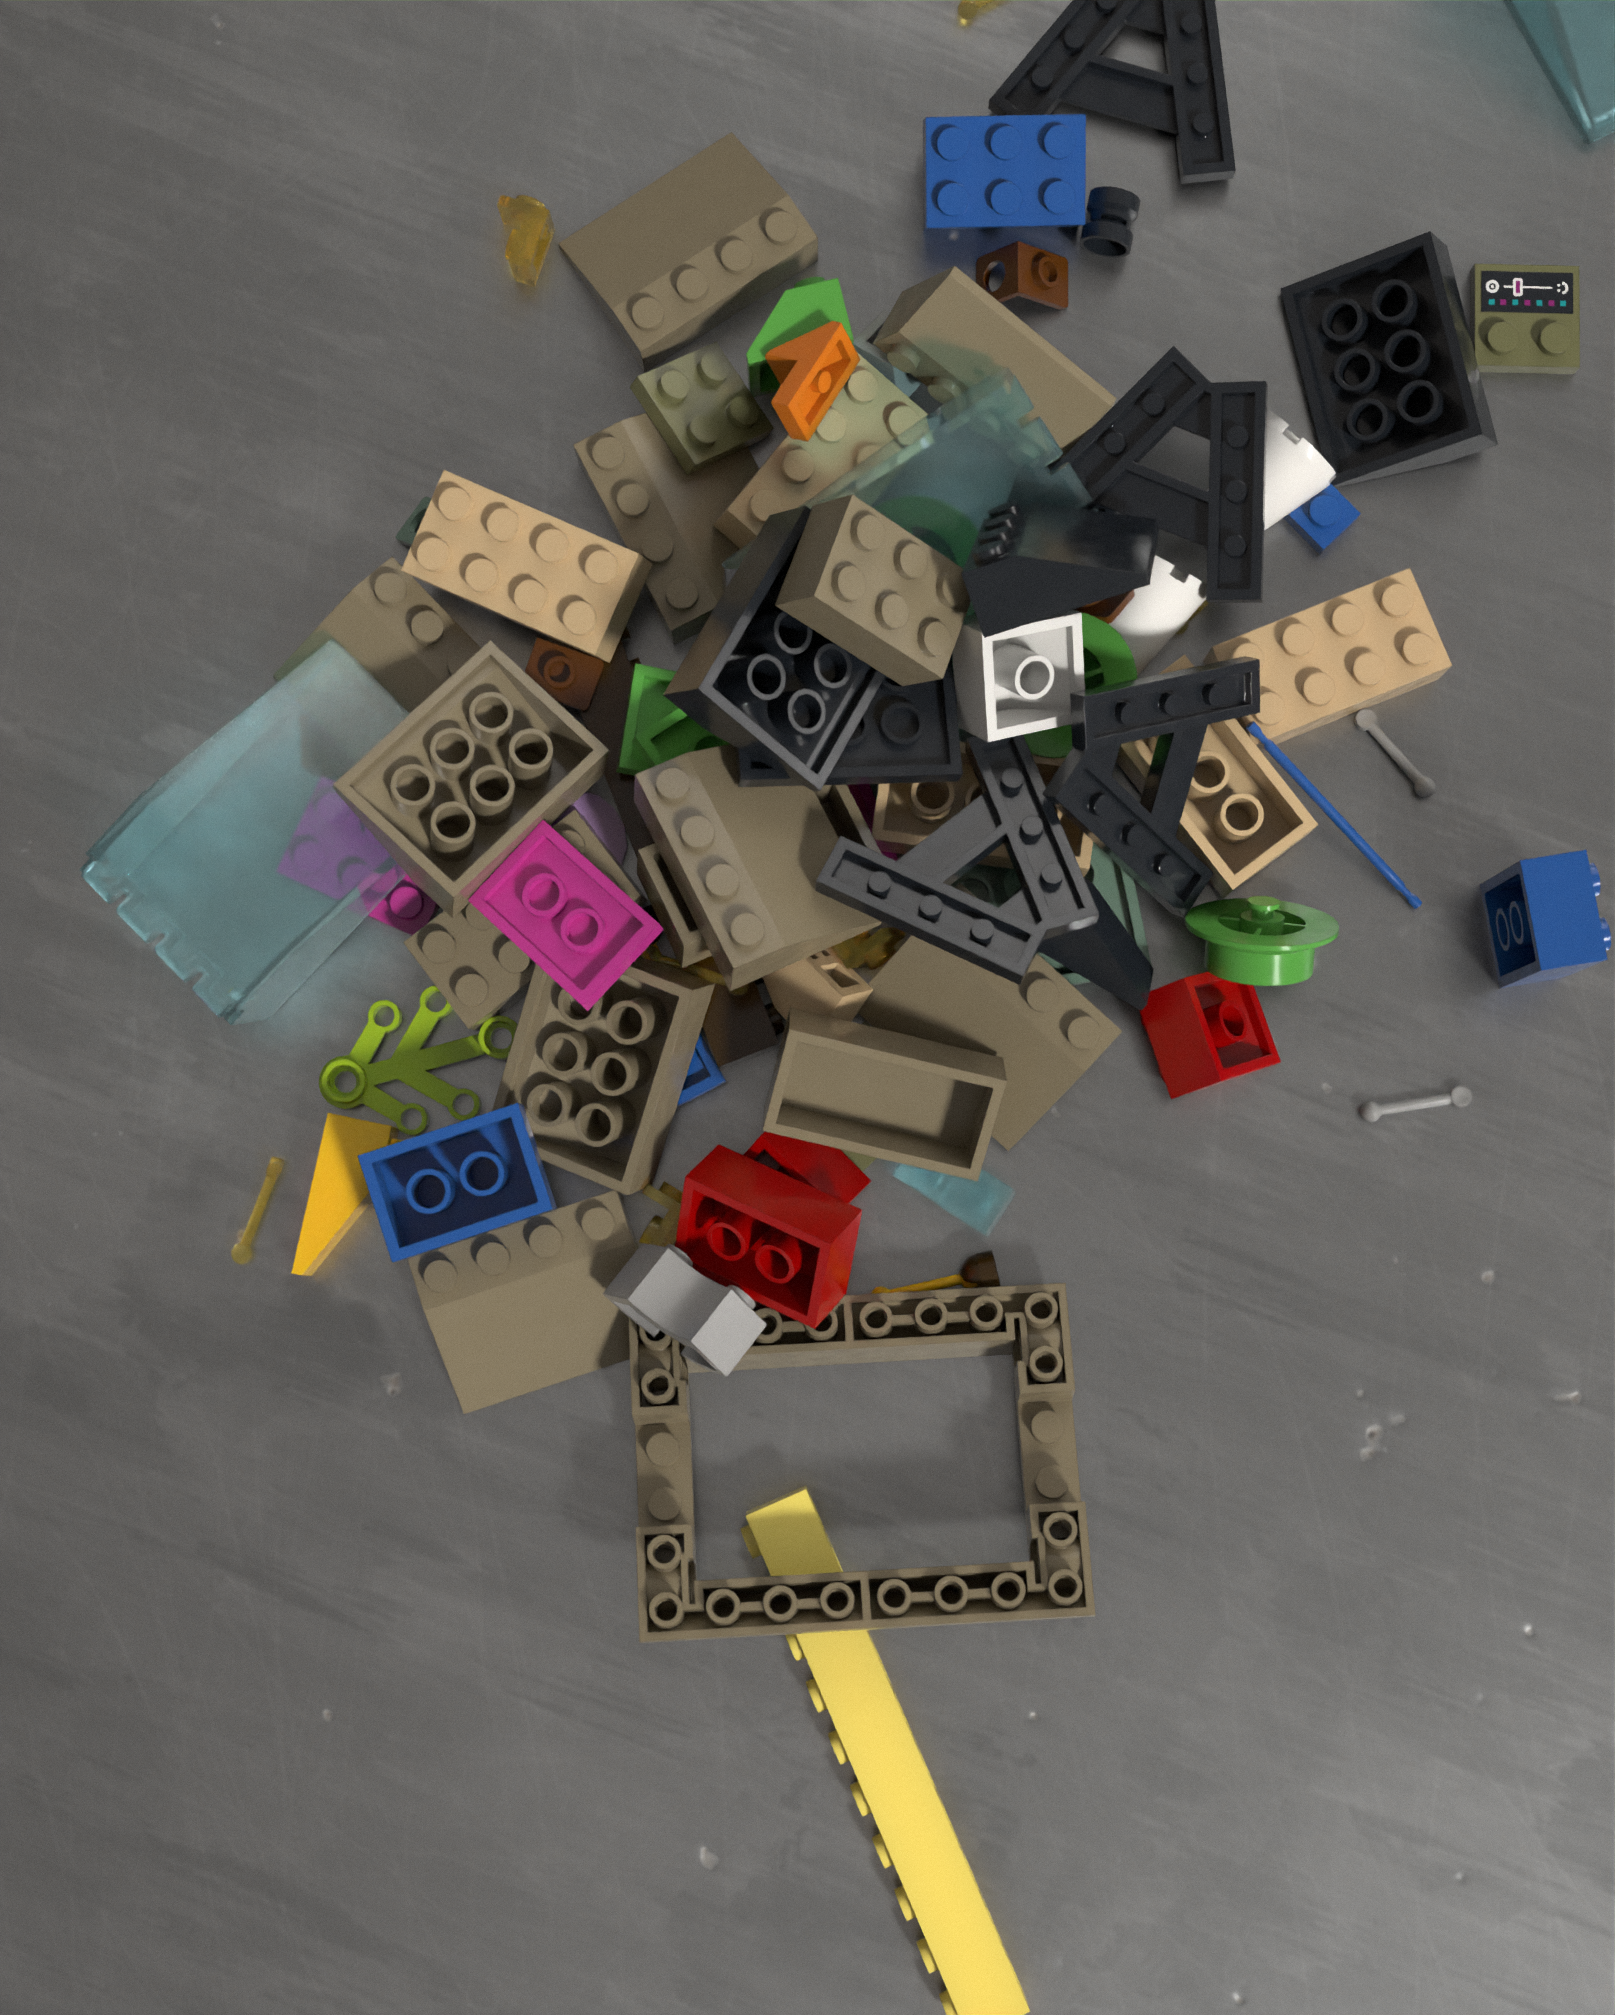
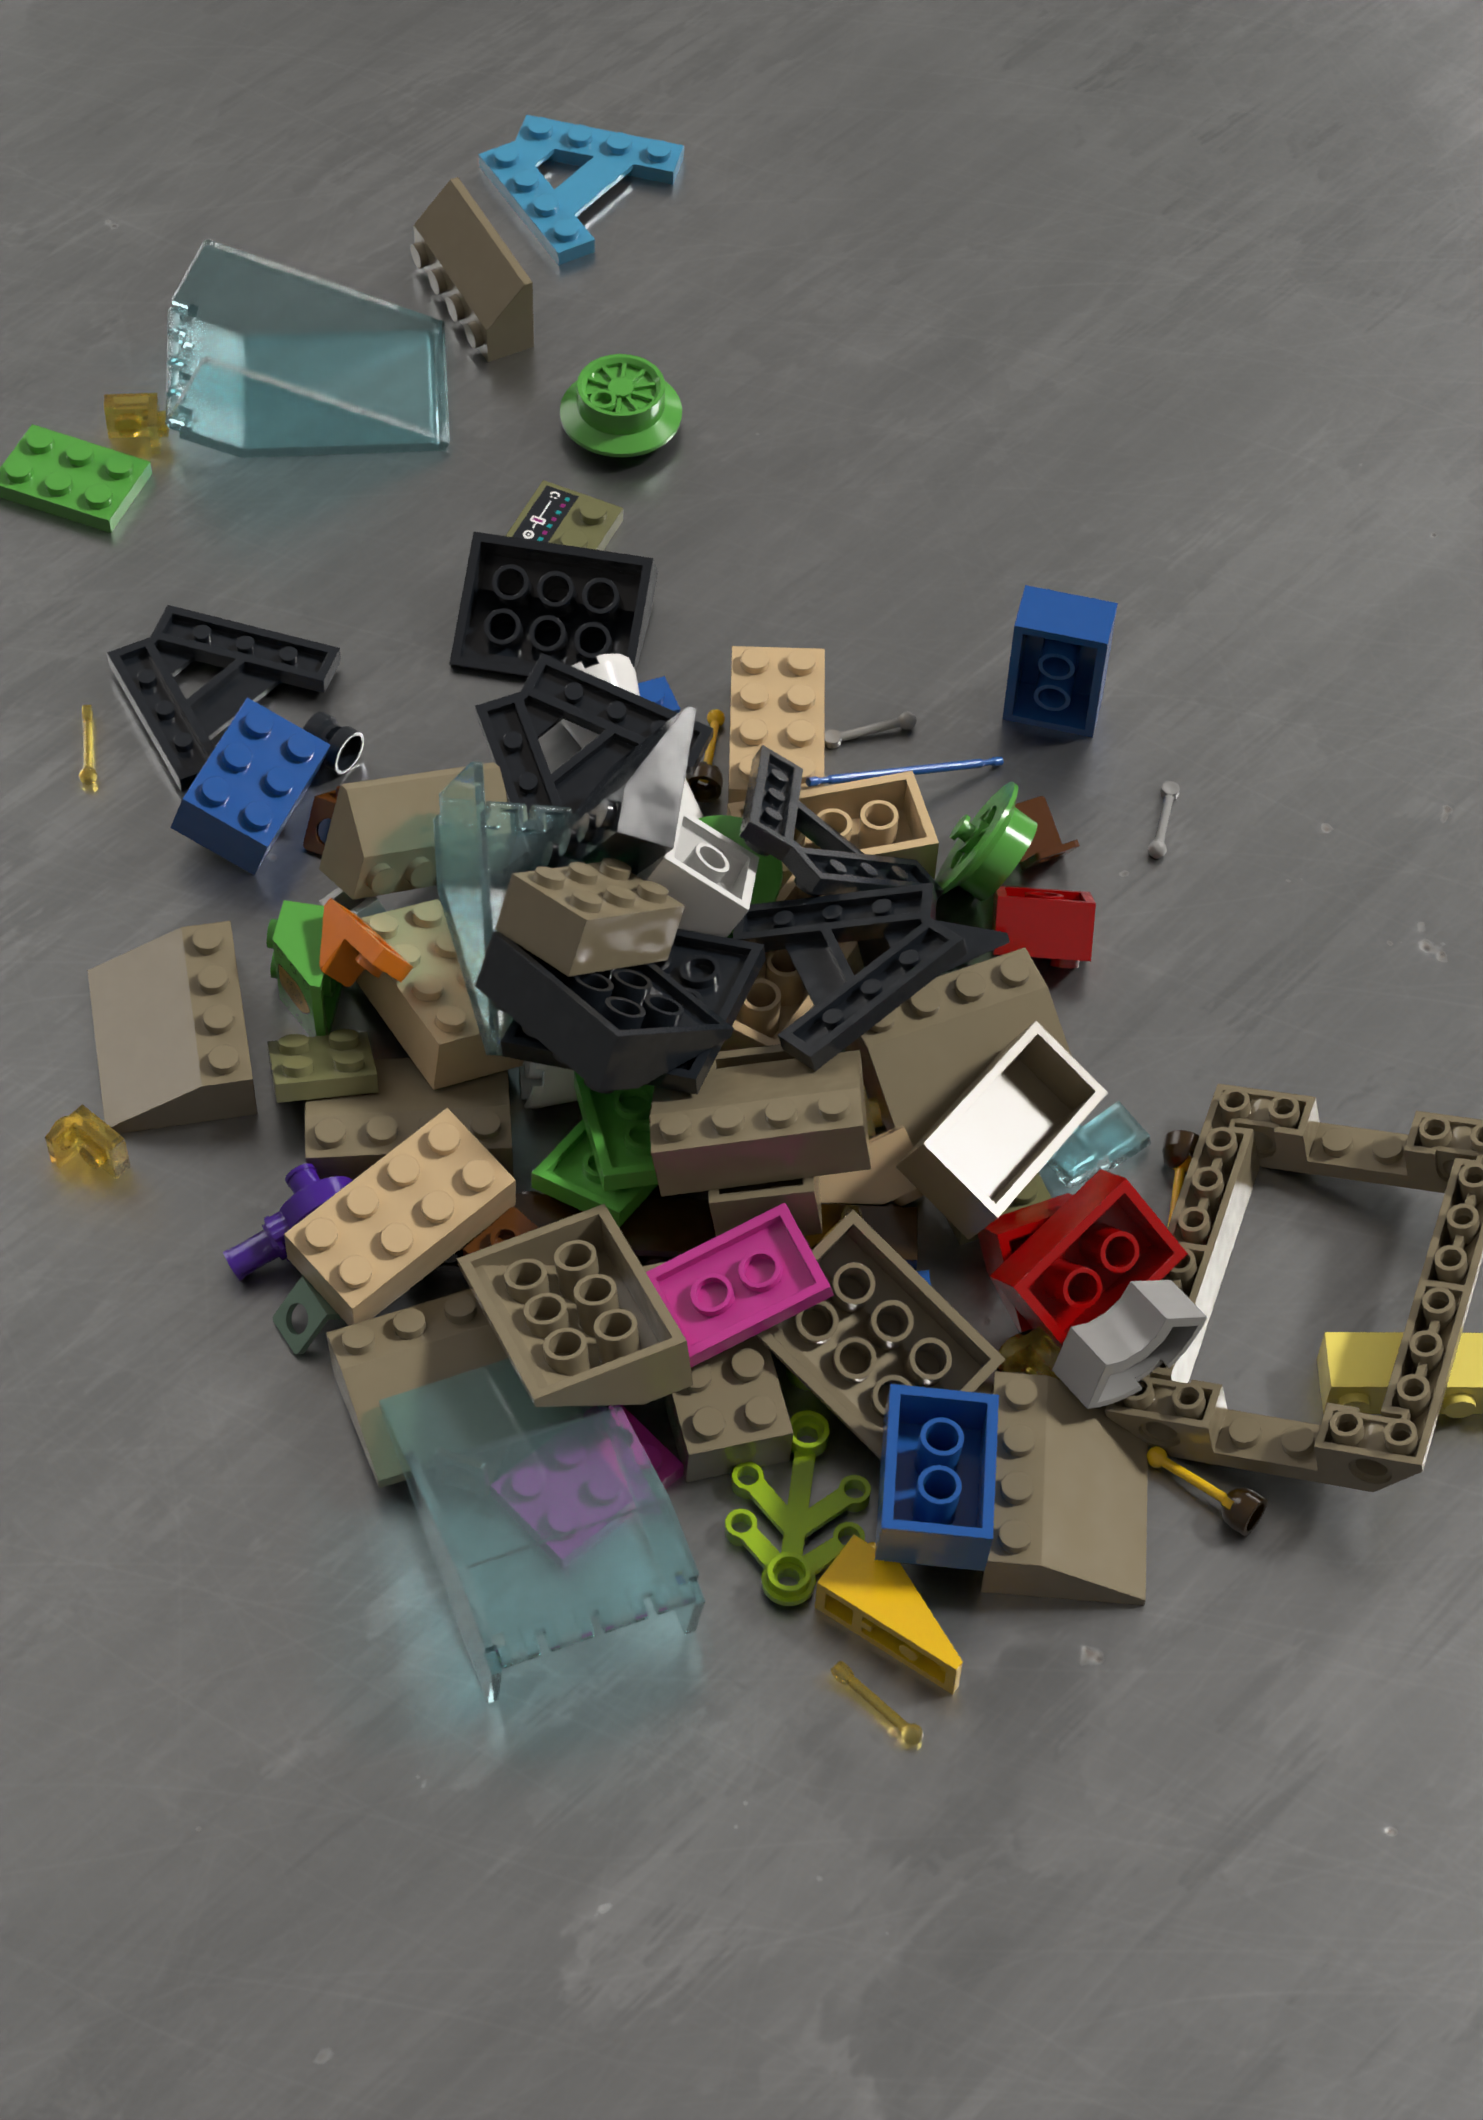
camera: 70 degrees left, 30 degrees down
none -> dark purple pin [223,1163,353,1281]
none -> dark brown hinge [686,709,725,803]
none -> reddish brown bracket [1015,796,1080,870]
none -> hinge [1146,1446,1268,1536]

